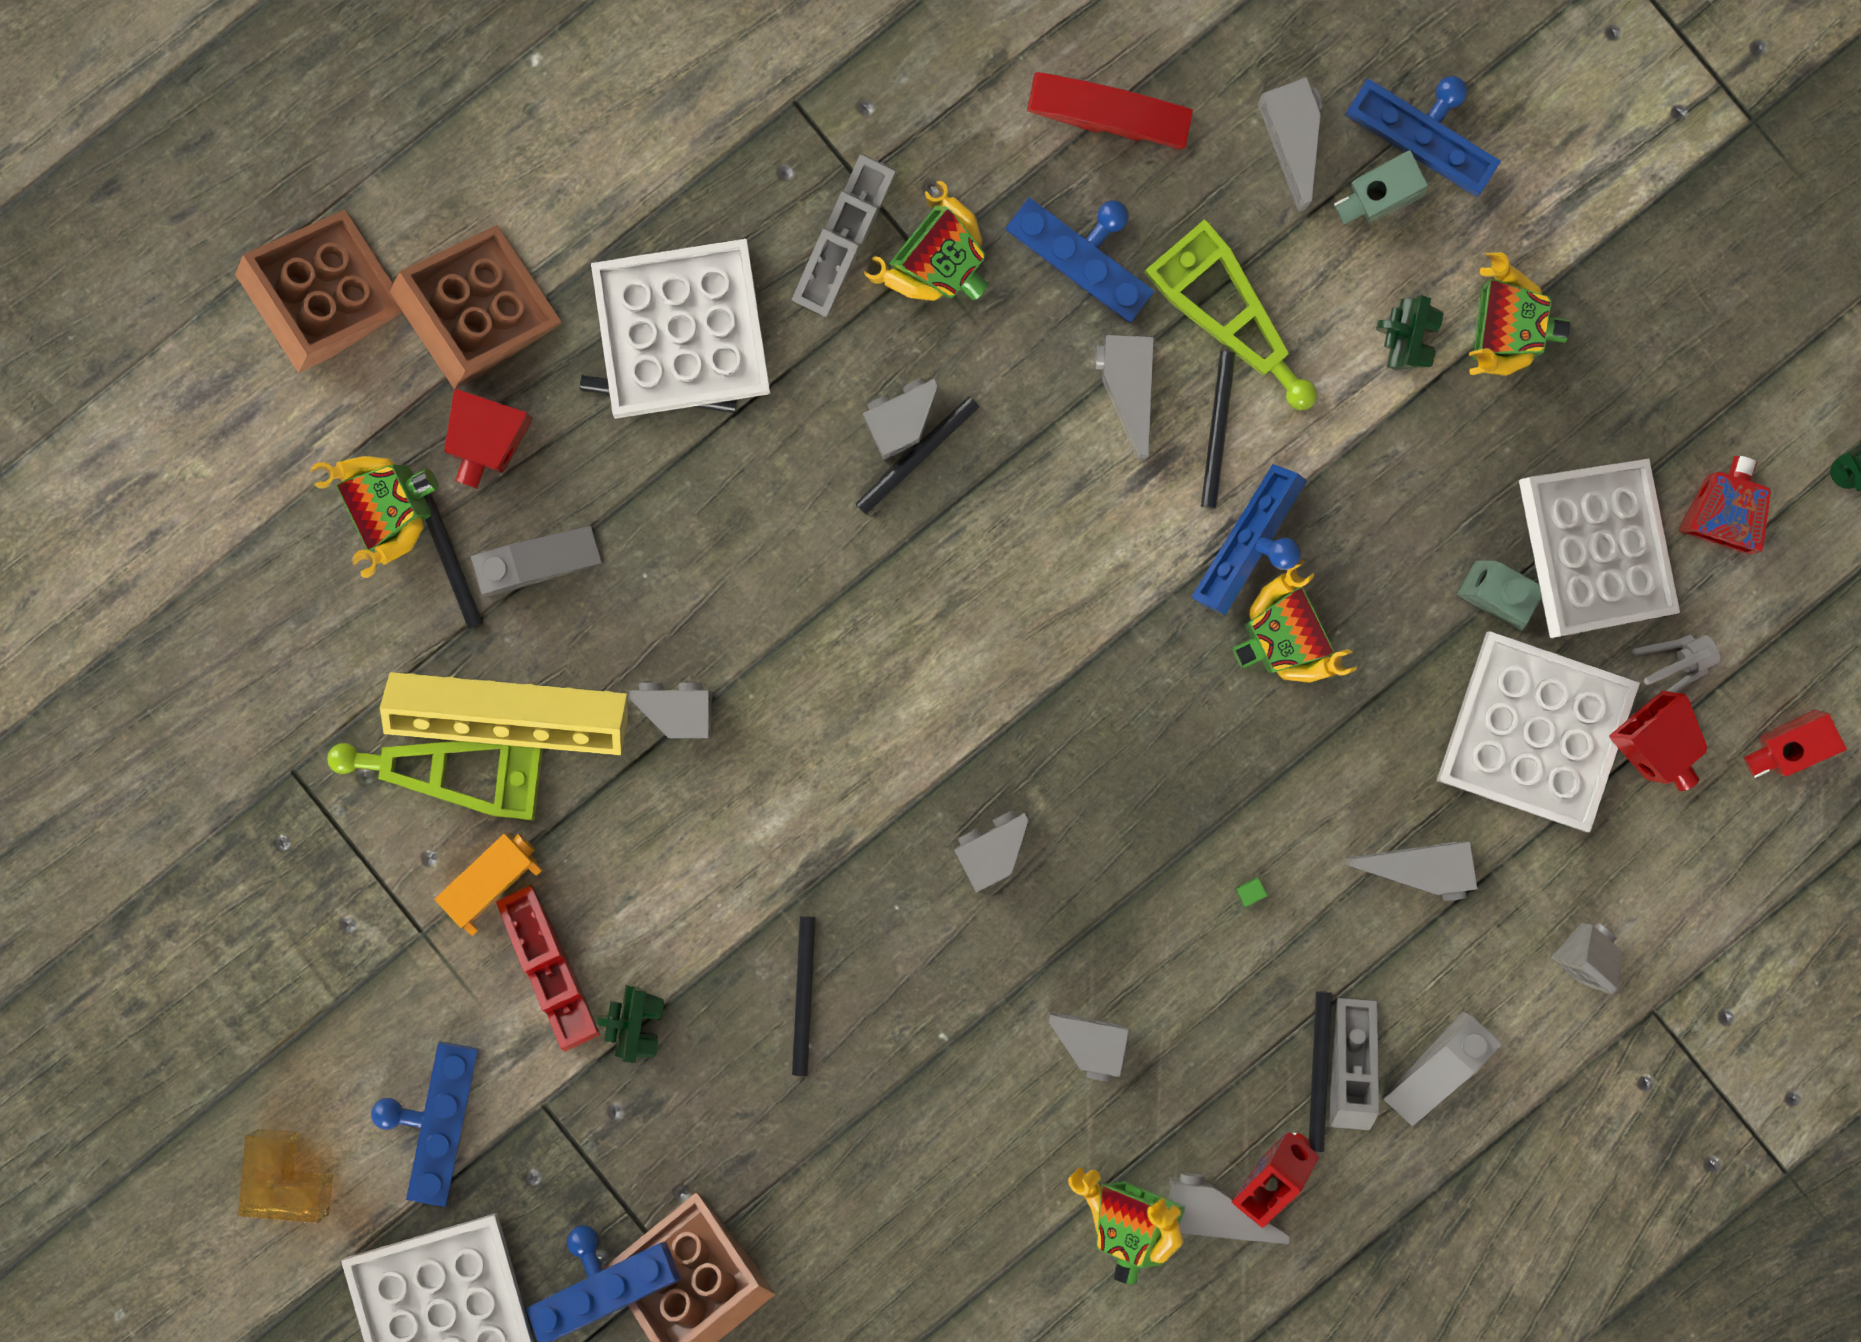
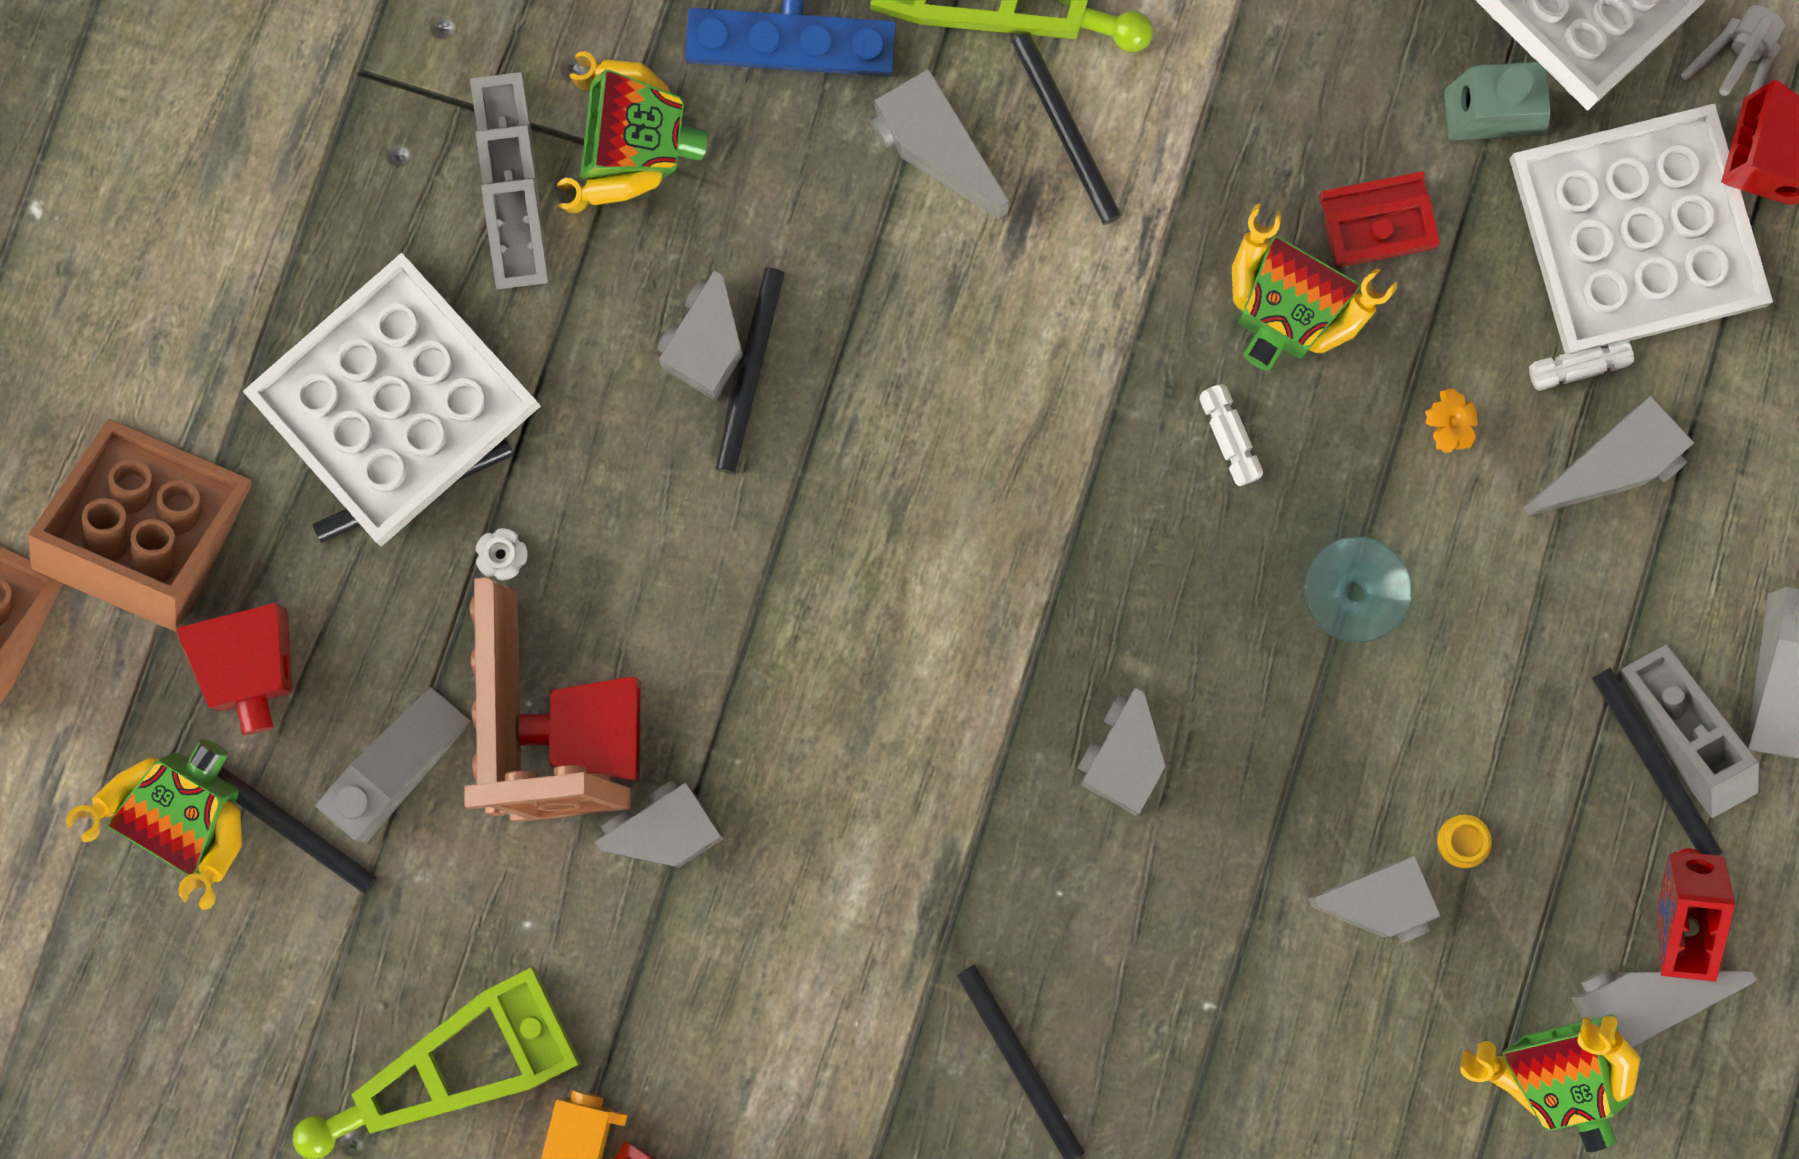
camera: 30 degrees left, 5 degrees down
light yellow brick [380,672,628,755] -> none
blue plate [1191,464,1307,615] -> none
bright green piece [1235,878,1267,907] -> none
none -> nougat bracket [464,577,631,822]
none -> white plate [476,528,528,581]
none -> red torso [519,677,641,782]
none -> white axle [1199,384,1263,486]
none -> clear light blue dish [1304,537,1411,643]
none -> red plate [1318,171,1440,269]
none -> light orange plant [1425,388,1478,453]
none -> yellow plate [1437,814,1492,868]
none -> white axle [1529,340,1634,391]

